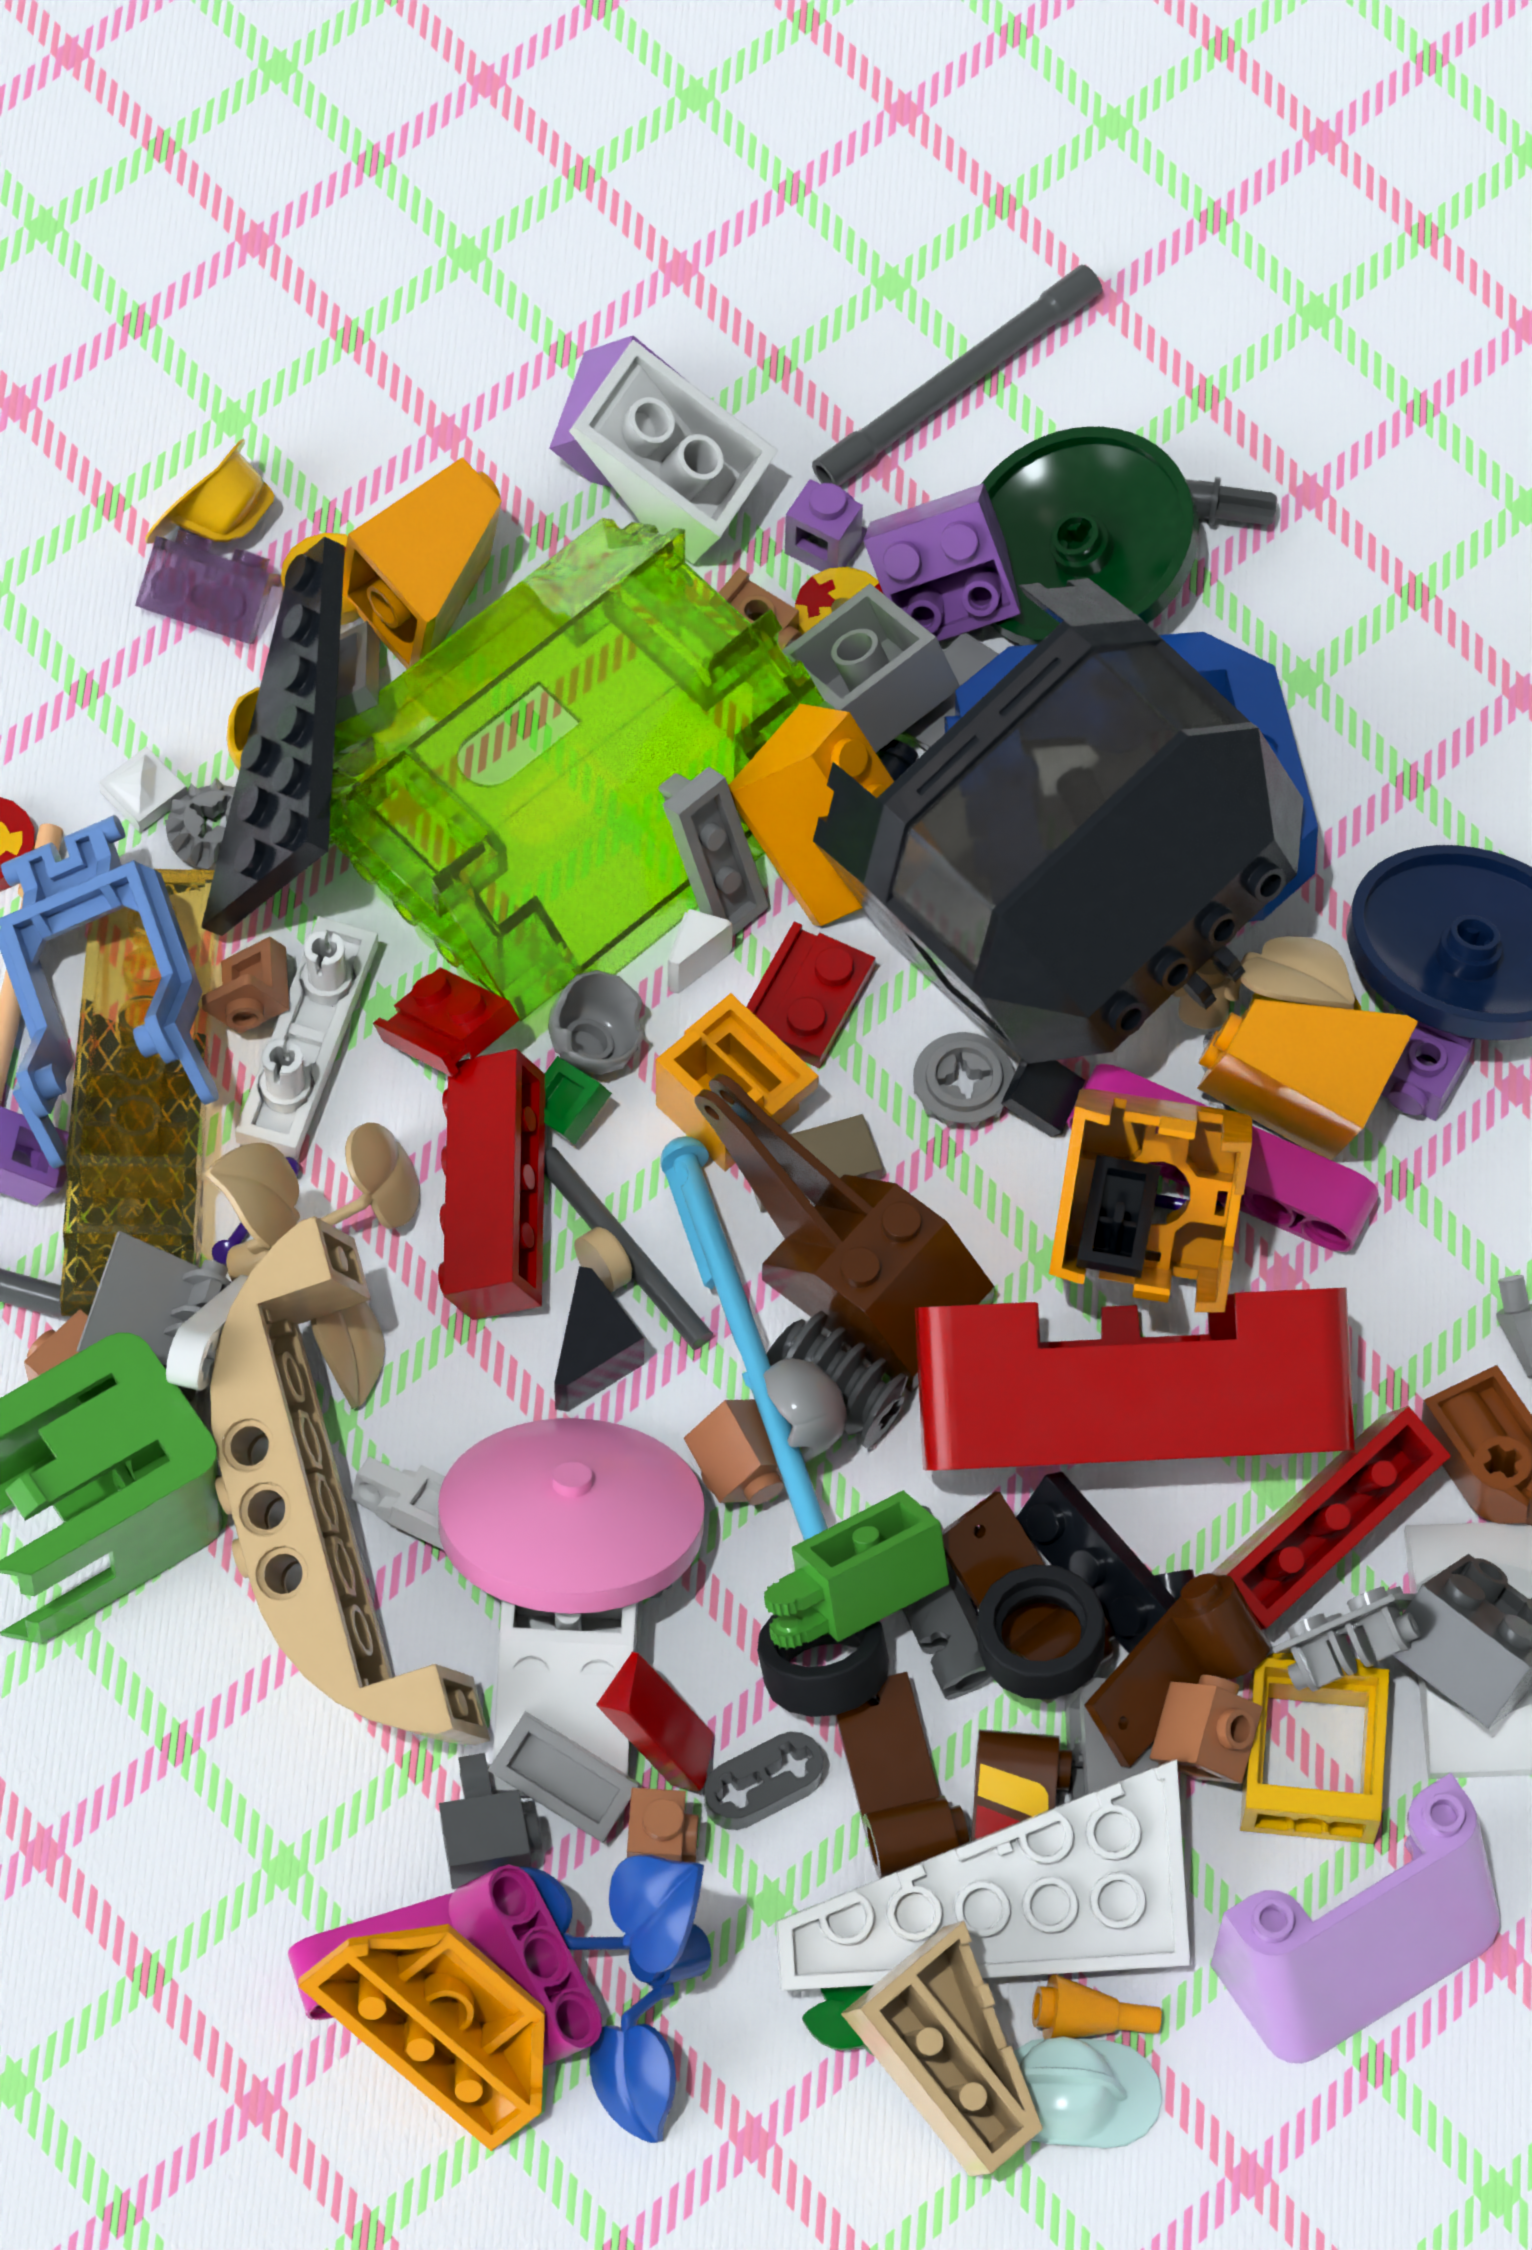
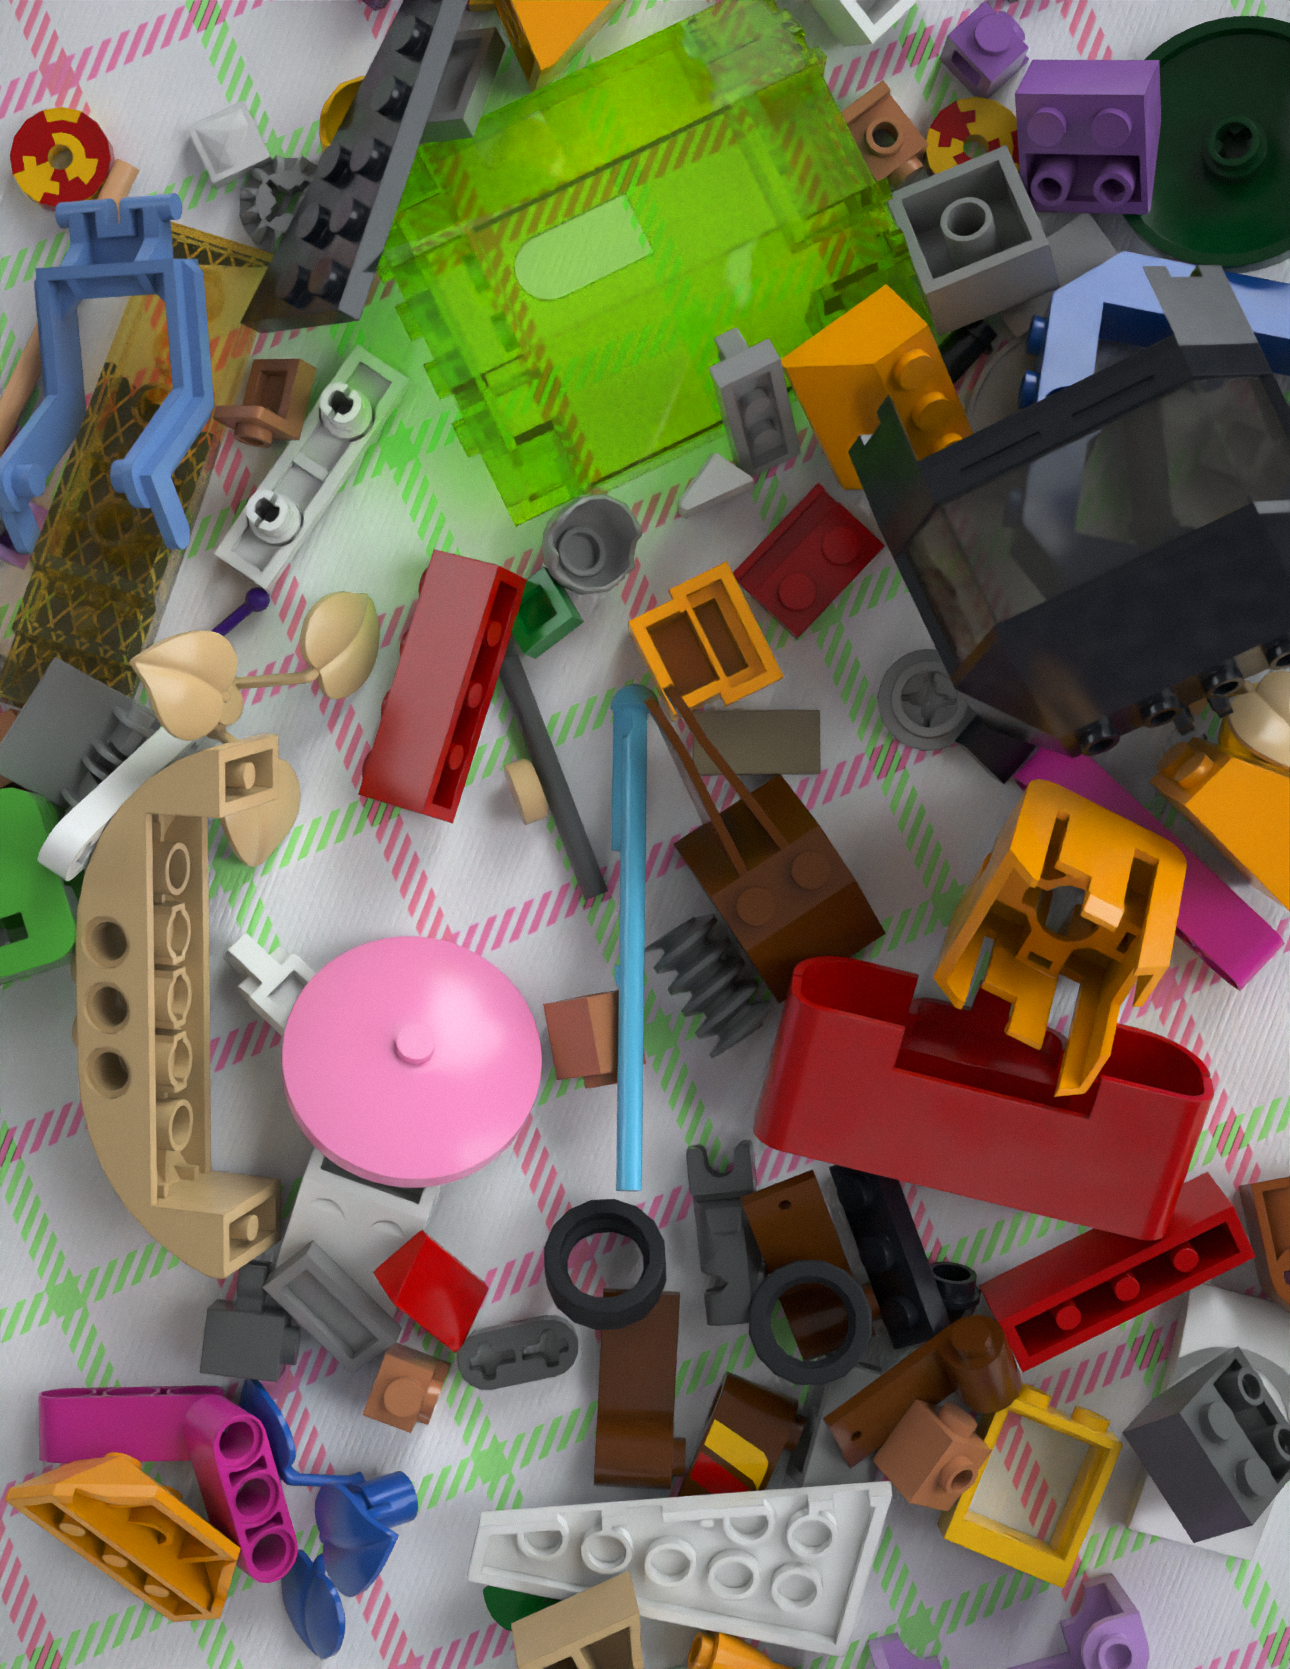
camera: 15 degrees right, 25 degrees up
red plate [373,967,520,1077] -> none
black slope [554,1266,644,1412] -> none
light grey hair [763,1358,847,1463] -> none
bright green hinge [764,1490,949,1649] -> none
black slope [1076,1155,1161,1278] -> none
light grey hinge [1272,1587,1420,1691] -> none

